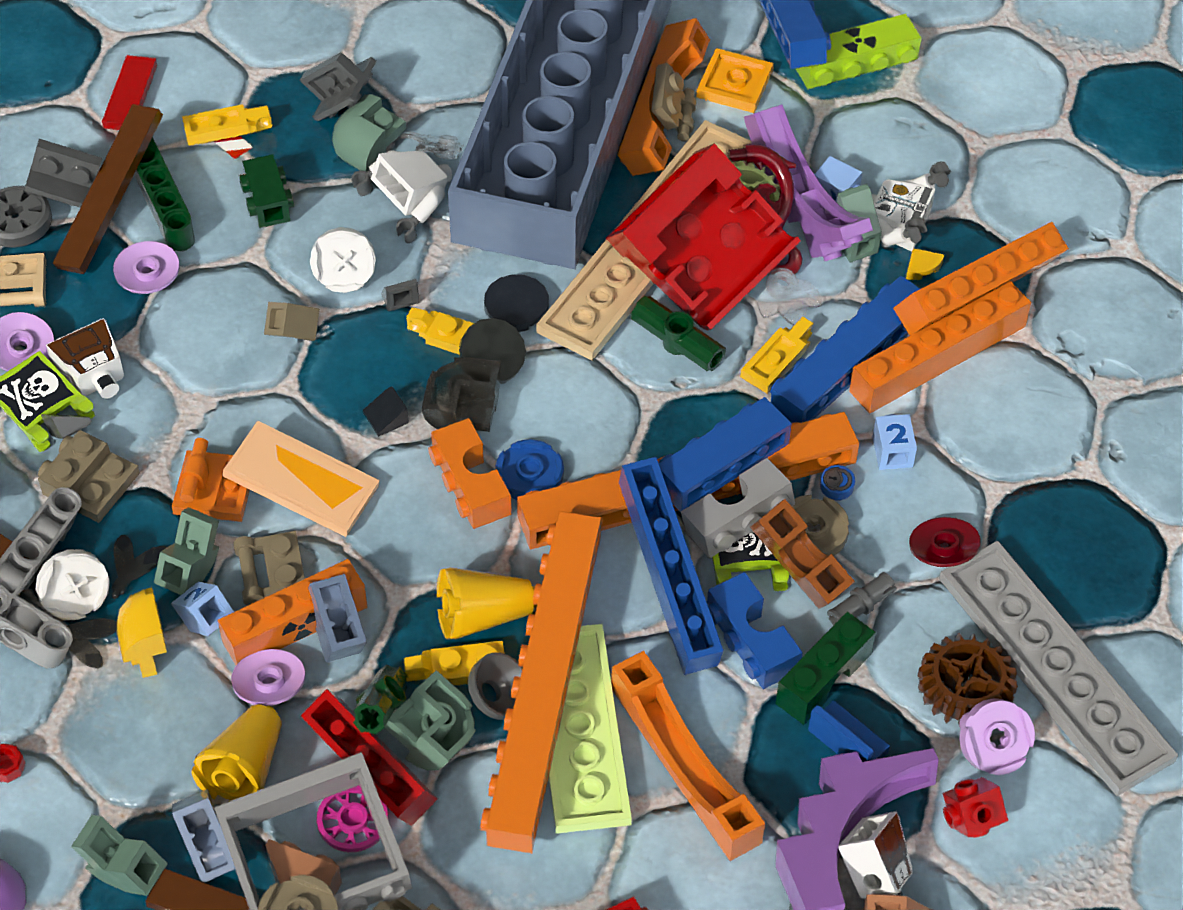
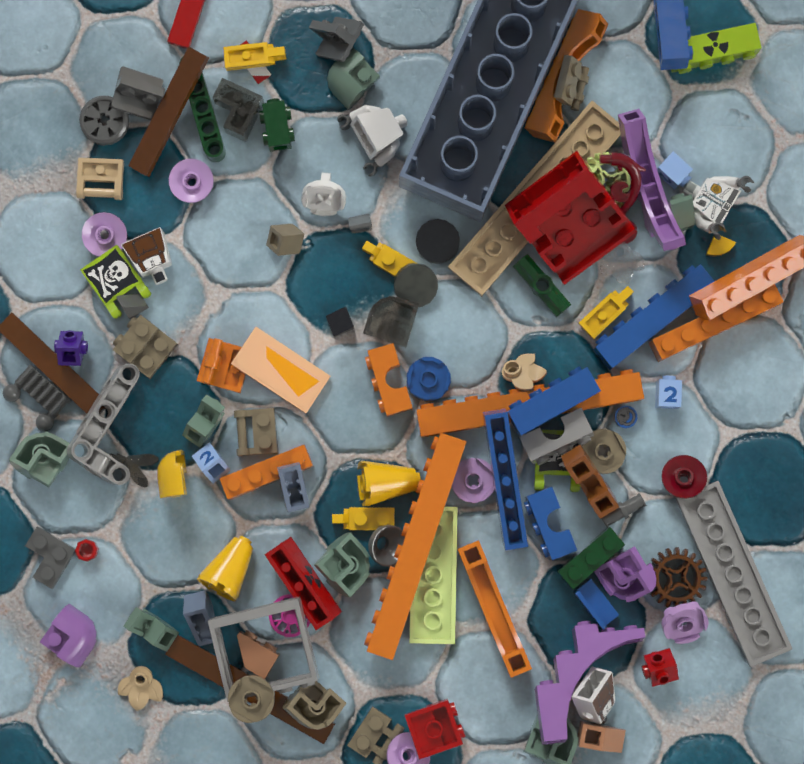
camera: 10 degrees right, 30 degrees up
white tile [35,549,110,620] -> none
clear smoke piece [112,535,166,599] -> none
lavender dish [231,649,305,706] -> none
dark green piece [353,665,408,735] -> none
clear plate [401,131,463,159] -> none
light orange tile [696,48,774,113] -> none
none -> clear smoke brick [212,78,265,142]
none -> lavender plate [452,458,494,503]
none -> tan plate [502,354,547,391]
none -> medium lavender brick [594,546,656,602]

